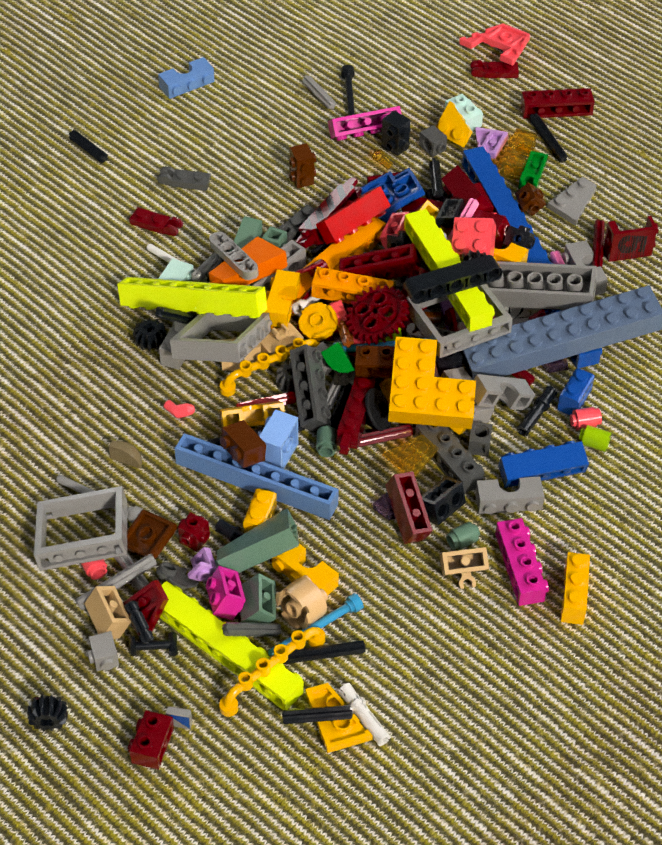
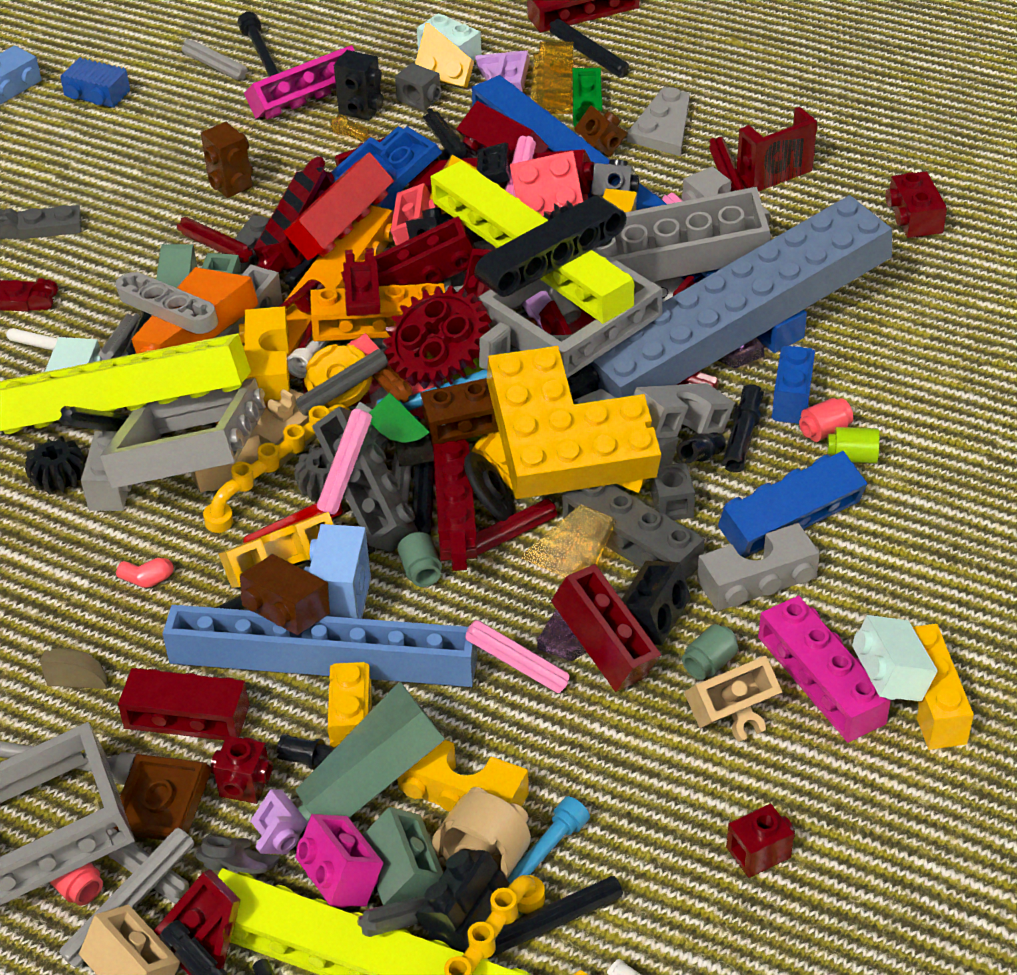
camera: 15 degrees left, 5 degrees down
none -> blue brick [60,57,130,108]
none -> dark red brick [118,668,250,741]
none -> dark red axle [177,217,253,263]
none -> dark grey axle [296,349,388,416]
none -> bright pink axle [317,409,372,514]
none -> dark red hinge [343,248,381,316]
none -> black brick [415,850,510,951]
none -> bright pink axle [465,620,570,693]
none -> light grey tile [479,322,511,370]
none -> black pin [677,432,726,463]
none -> dark red brick [726,803,795,878]
none -> light aqua brick [852,615,938,702]

